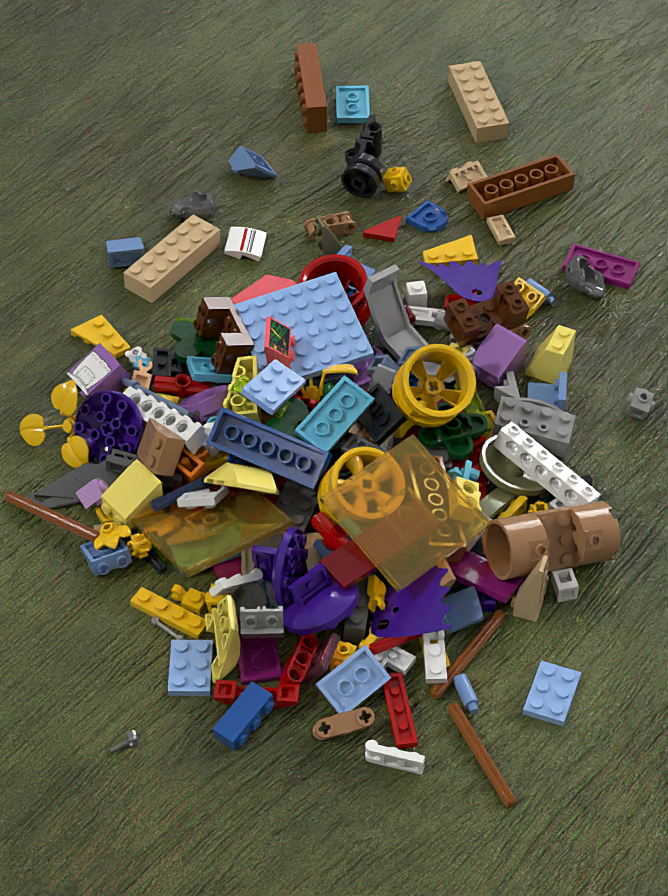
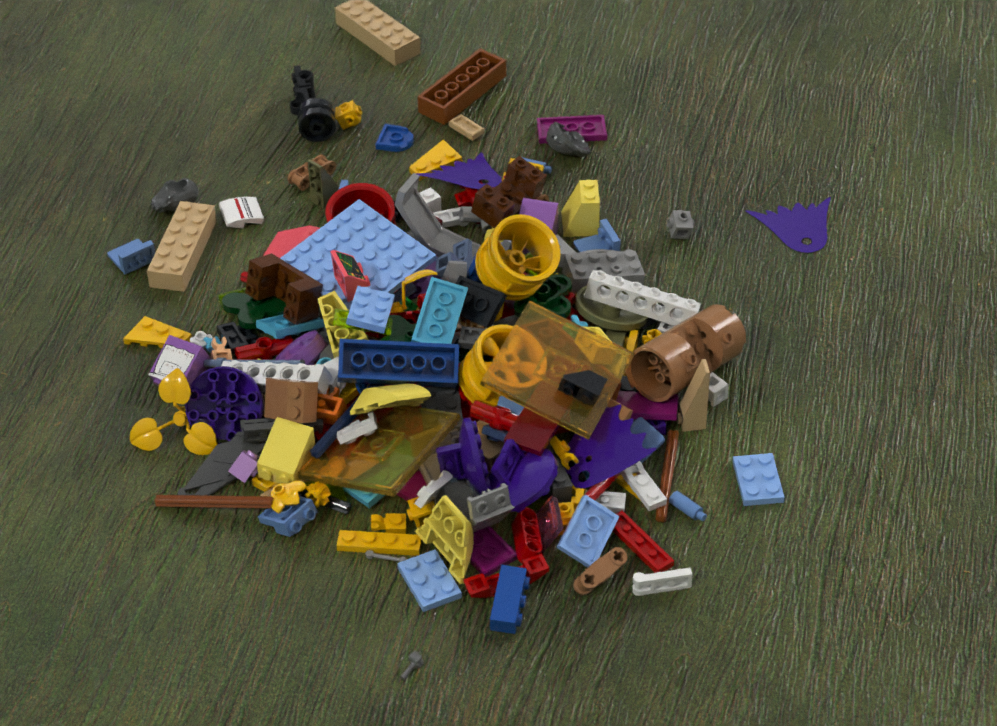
camera: 25 degrees left, 5 degrees down
medium blue slope [228,145,278,178] -> none
dark orange brick [294,43,327,134] -> none
medium azure plate [336,86,370,123] -> none
red tile [363,216,402,242] -> none
tan bracket [445,161,487,193] -> none
dark orange axle [448,703,516,807] -> none
none -> black slope [557,370,607,407]

